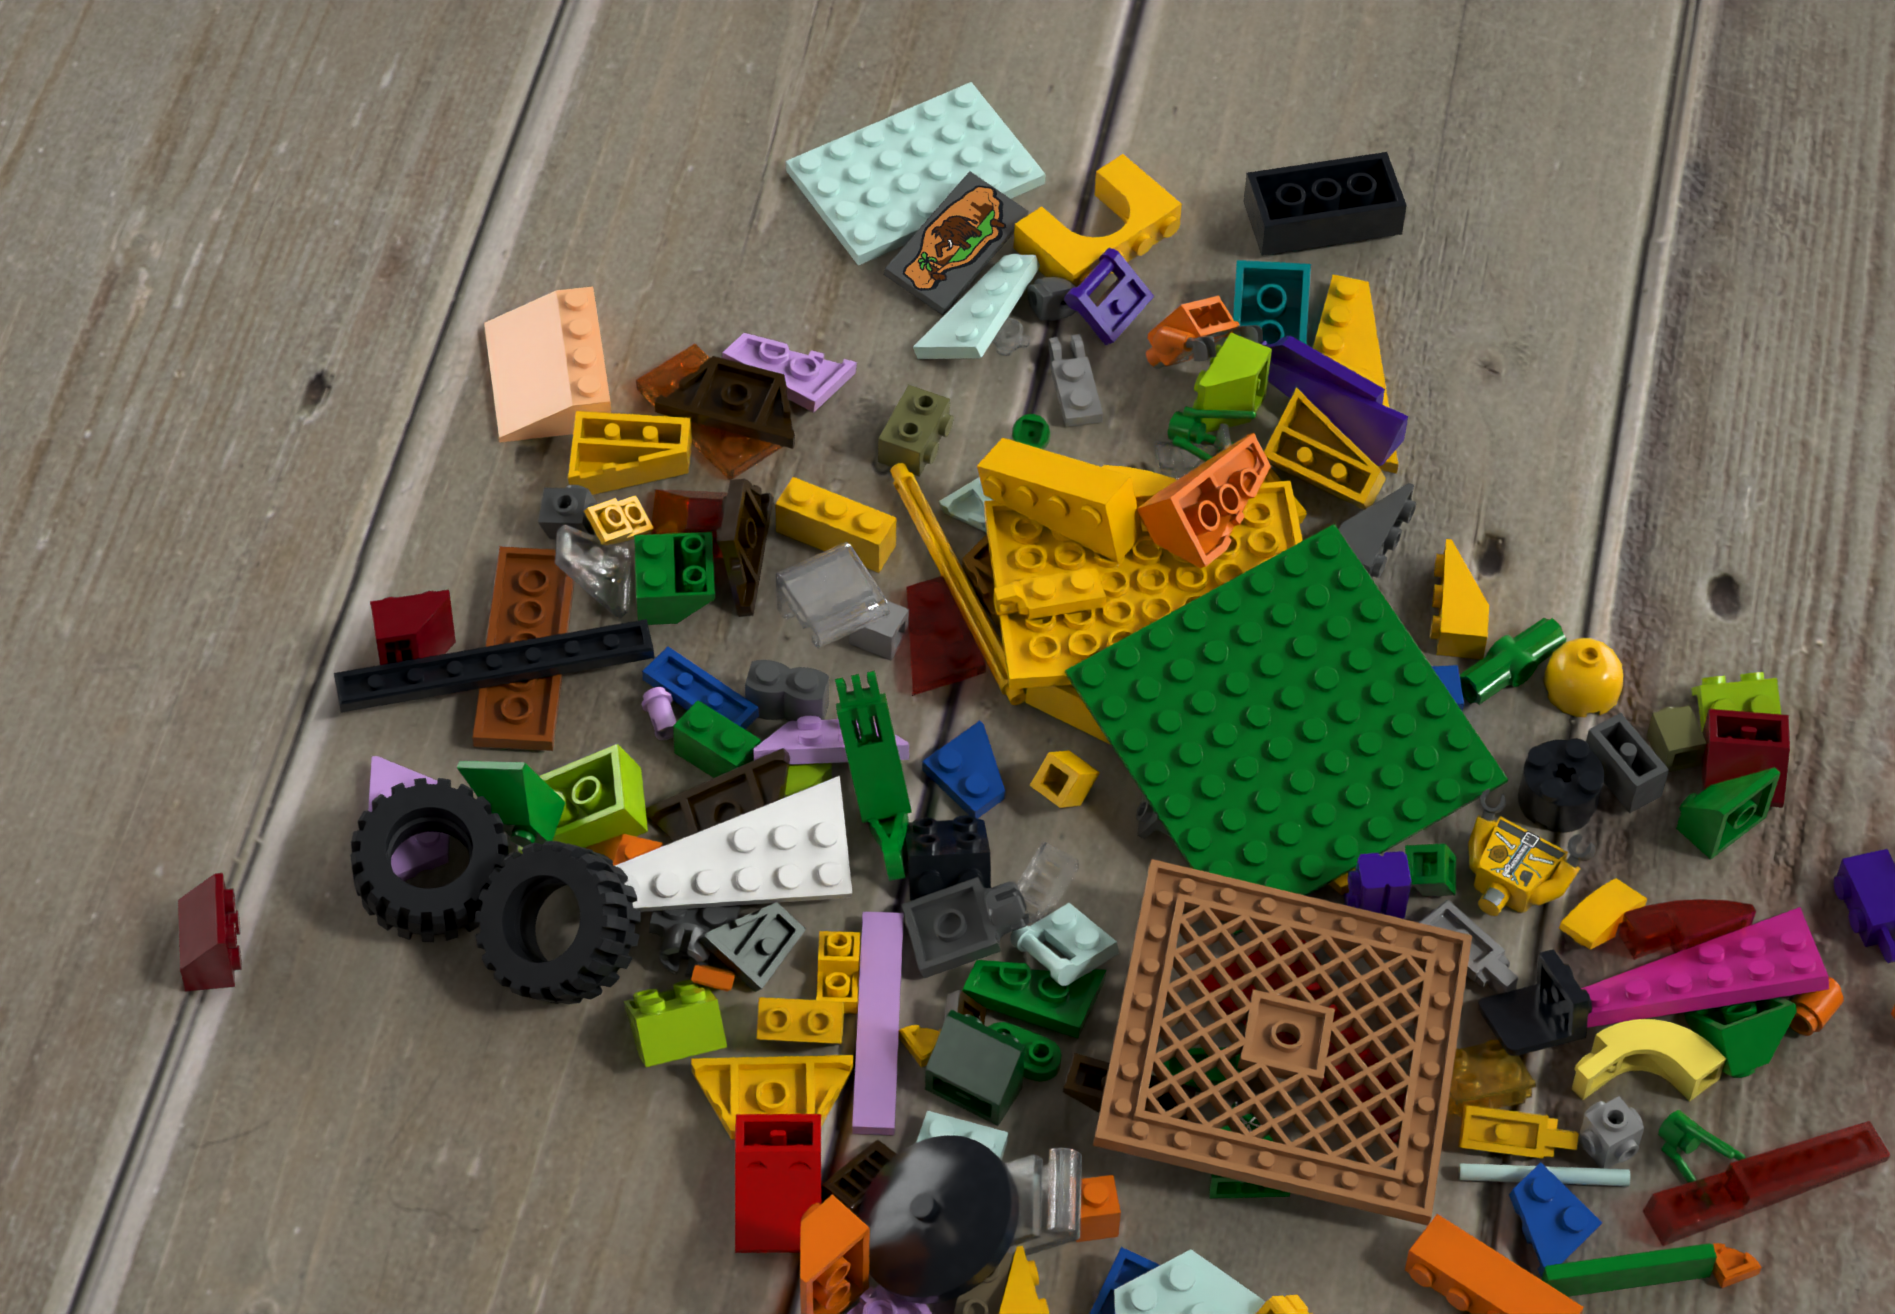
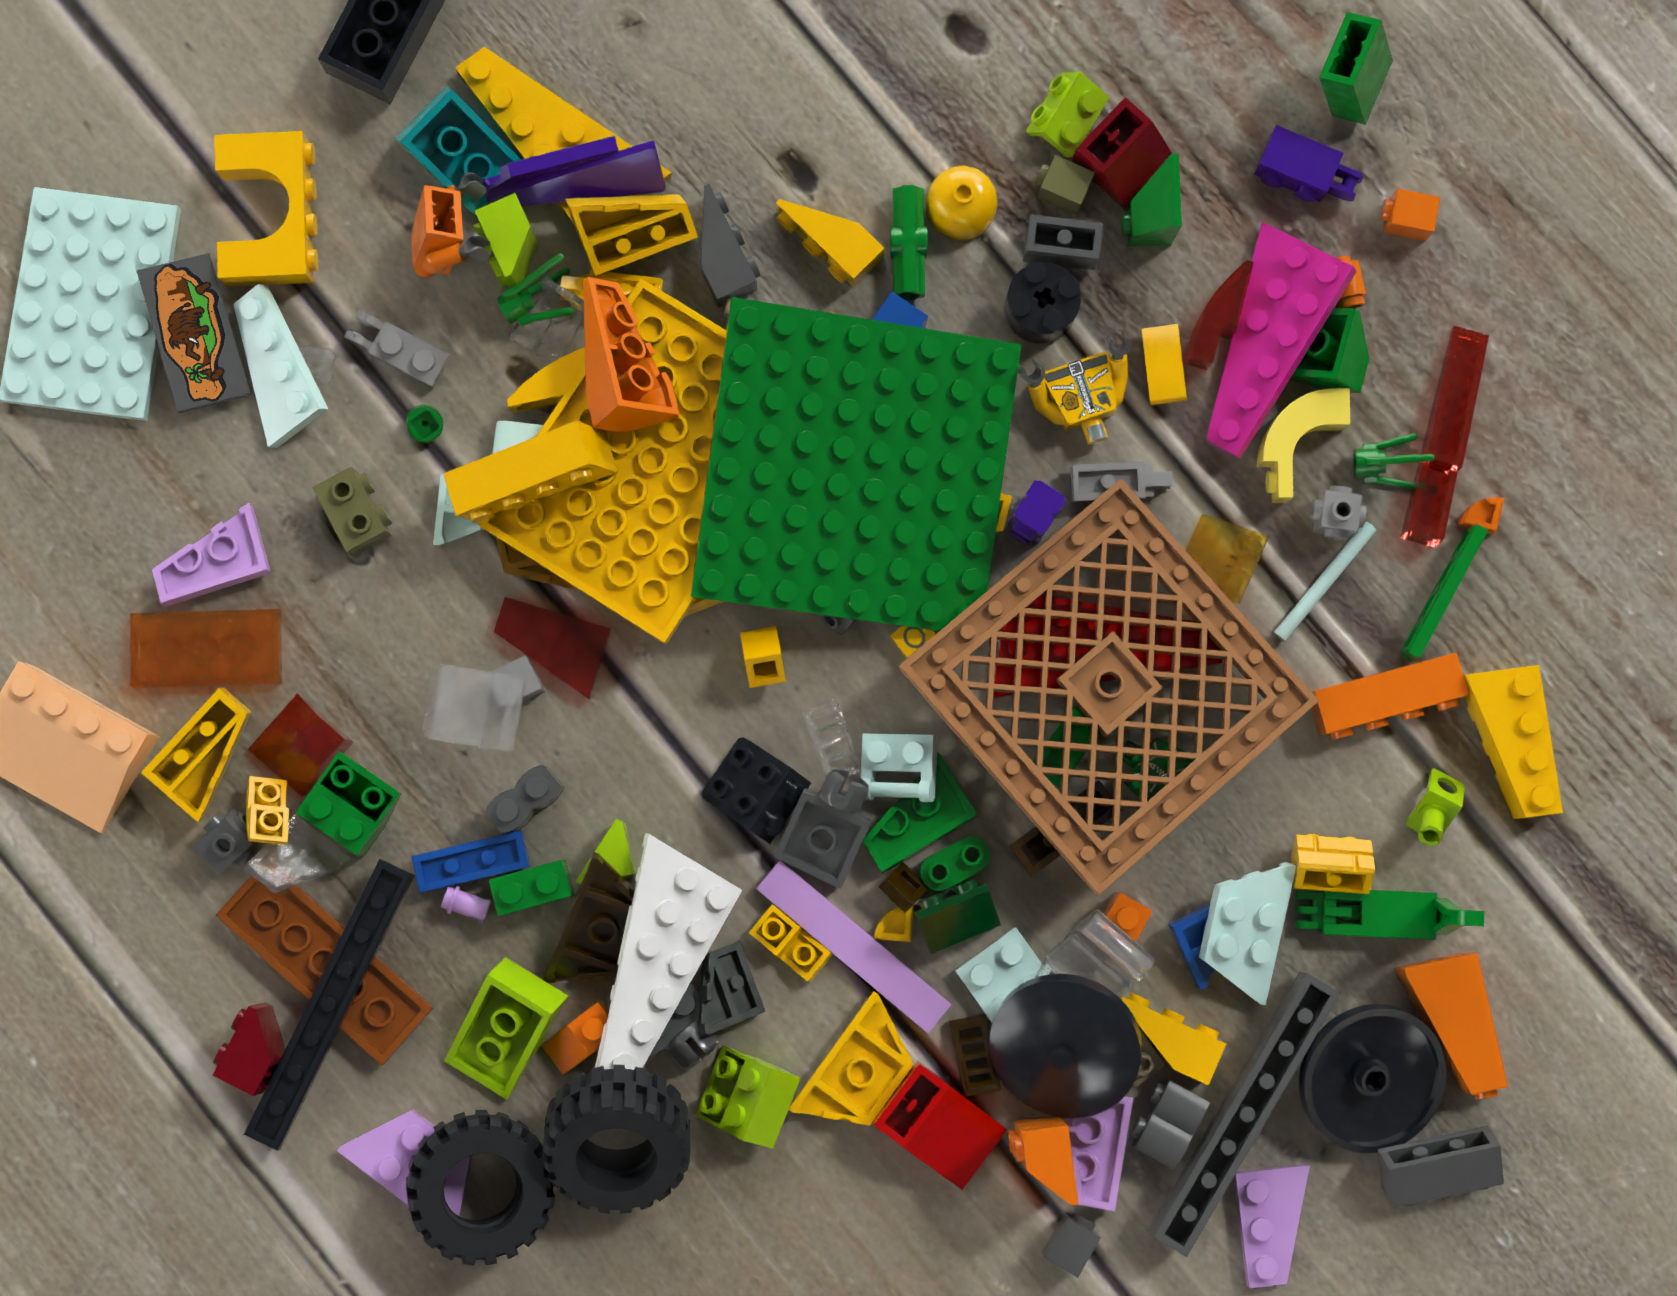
camera: 55 degrees left, 30 degrees up
green slope [457,761,566,847] -> none
dark brown wing [655,356,795,449] -> none
orange tile [691,965,735,992] -> none
dark brown wing [717,478,774,617] -> none
lavender wing [753,716,909,764] -> none
yellow brick [756,997,844,1044] -> none
yellow brick [775,477,897,573] -> none
green hinge [835,670,912,881] -> none
yellow piece [890,463,1026,705] -> none
blue wing [922,720,1005,819] -> none
yellow hinge [993,567,1106,619] -> none
dark grey piece [1027,277,1077,322] -> none
dark purple plate [1064,248,1154,345] -> none
green brick [1405,844,1456,897] -> none
yellow hinge [1458,1104,1579,1159] -> none
black bracket [1478,949,1592,1056] -> none
blue wing [1509,1162,1602,1277] -> none

